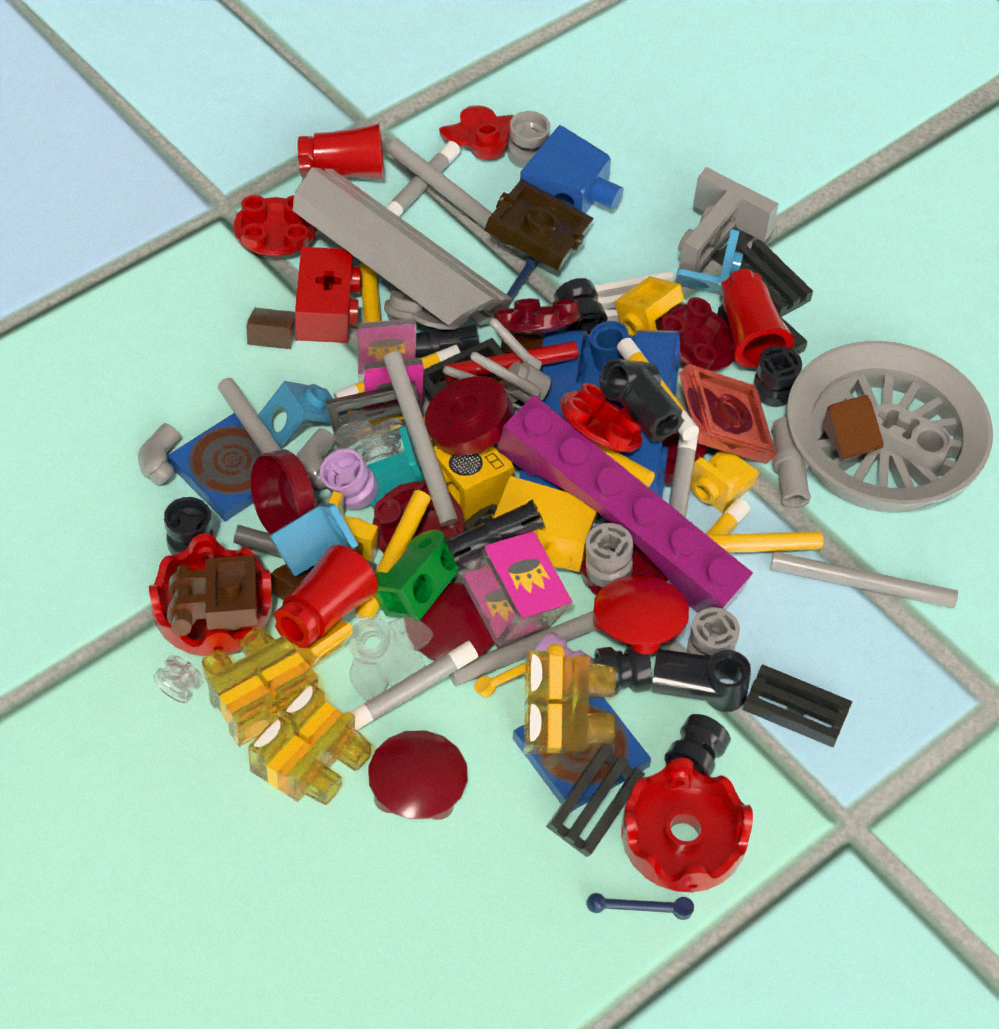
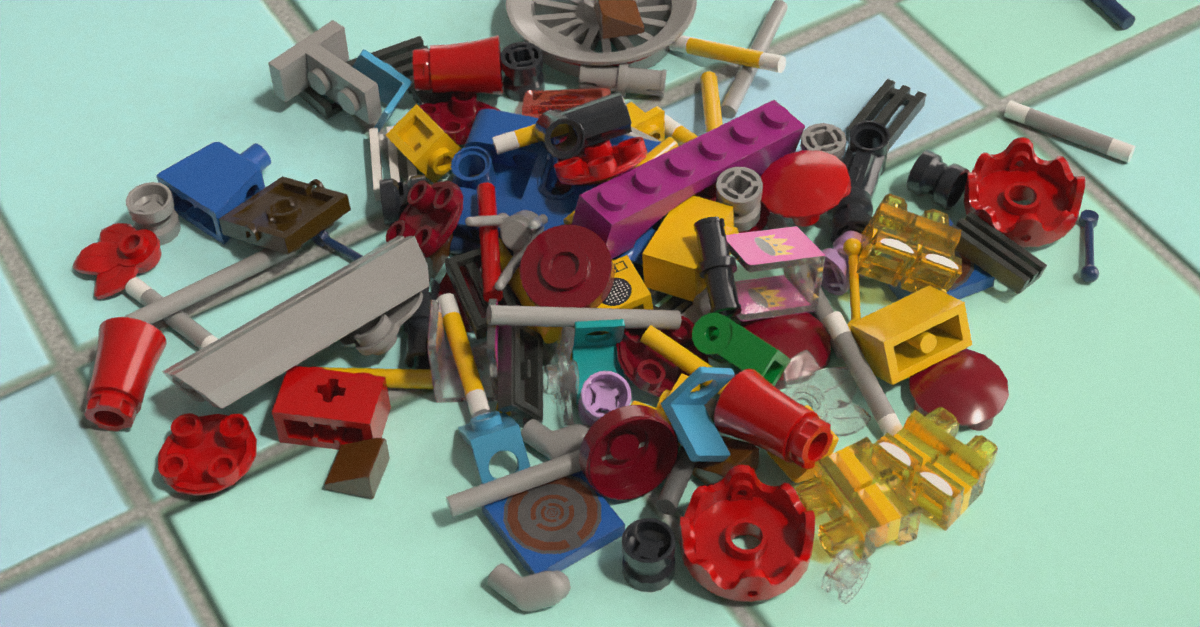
camera: 75 degrees left, 5 degrees down
reddish brown plate [167,555,257,636] -> none
none -> yellow bar [669,35,786,73]
none -> yellow brick [850,286,972,385]
none -> light grey bar [1004,101,1135,163]

